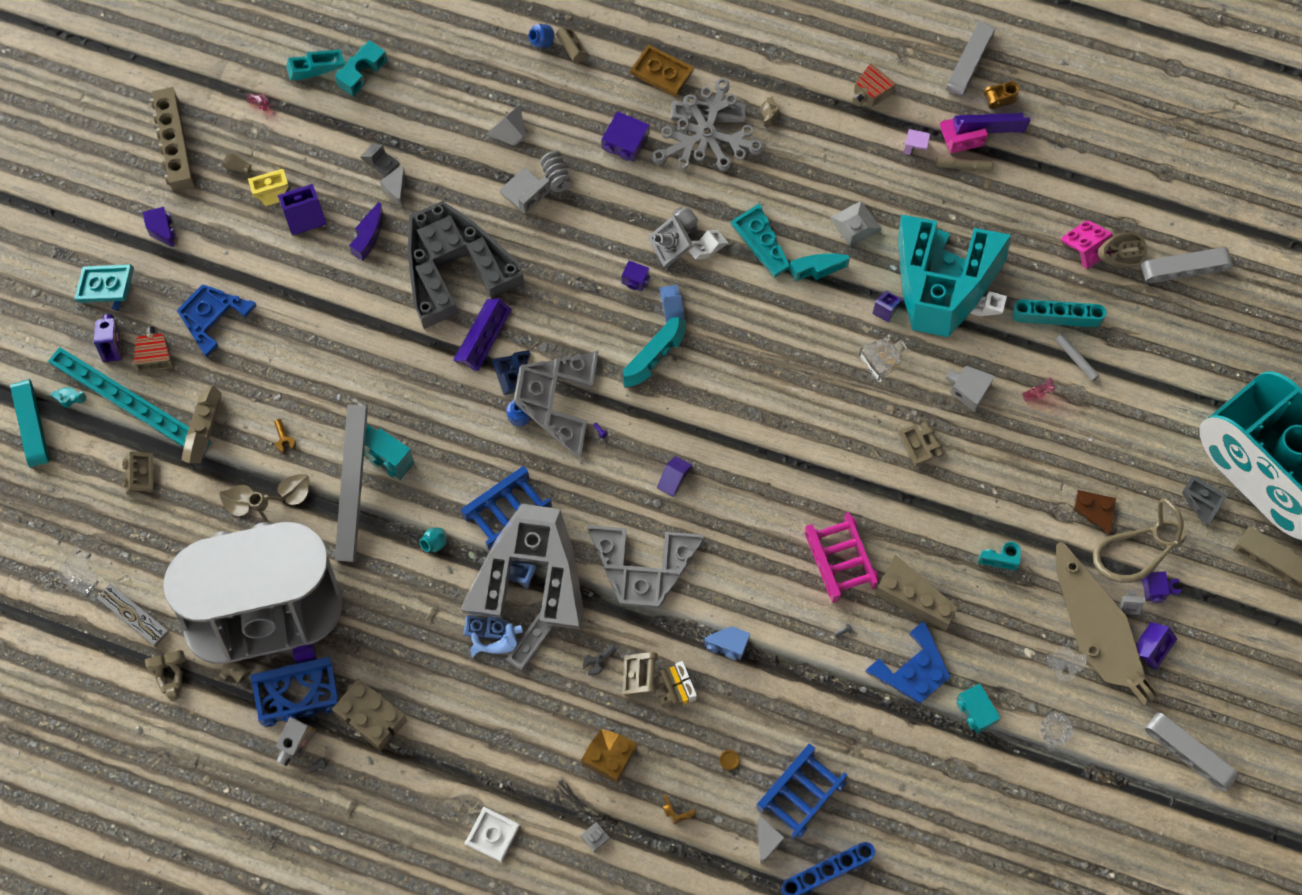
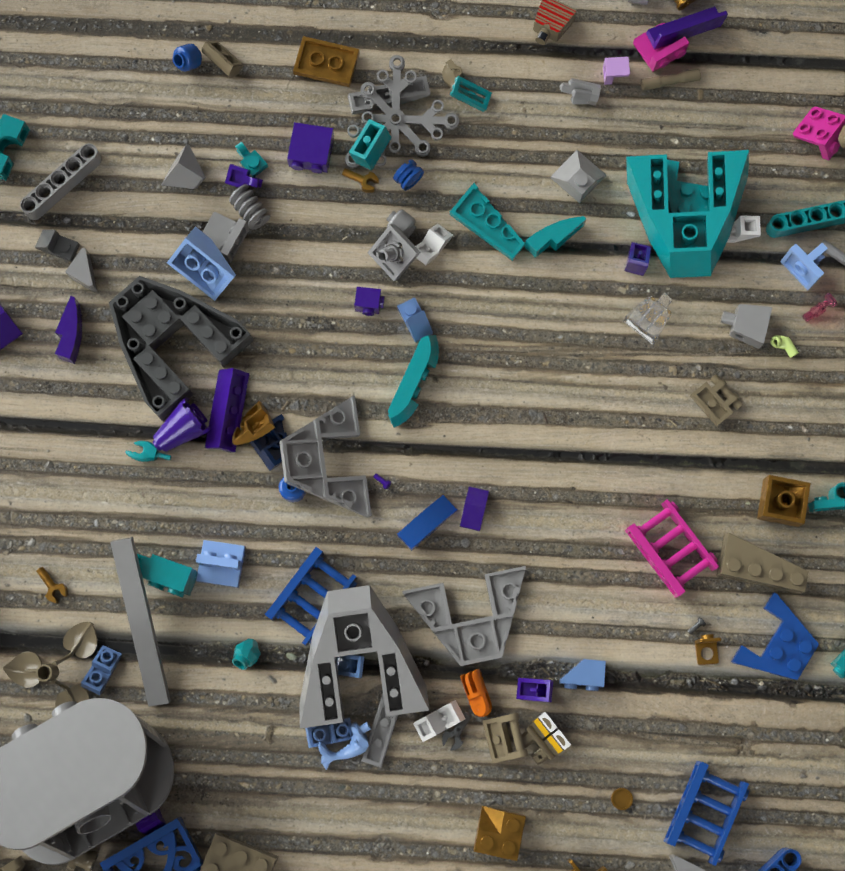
camera: 15 degrees left, 10 degrees up
none -> light grey beam [20,143,102,220]
none -> medium blue slope [81,645,122,695]
none -> teal hand [125,441,171,462]
none -> dark purple cone [153,398,211,452]
none -> light blue slope [167,226,236,301]
none -> light blue bracket [196,540,245,588]
none -> dark purple plate [225,164,263,188]
none -> pearl gold brick [232,400,275,445]
none -> teal plate [235,142,268,177]
none -> pearl gold bar [342,168,379,193]
none -> teal brick [349,119,392,170]
none -> blue wheel [393,159,424,191]
none -> blue slope [397,495,457,551]
none -> white slope [413,700,465,742]
none -> teal tile [450,76,492,112]
none -> orange arm [460,669,492,717]
none -> dark purple slope [516,678,553,703]
none -> light grey rock [559,78,601,106]
none -> pearl gold bracket [695,634,721,665]
none -> pearl gold slope [757,475,811,527]
none -> yellowish green arm [770,335,799,358]
none -> light blue bracket [780,243,828,290]

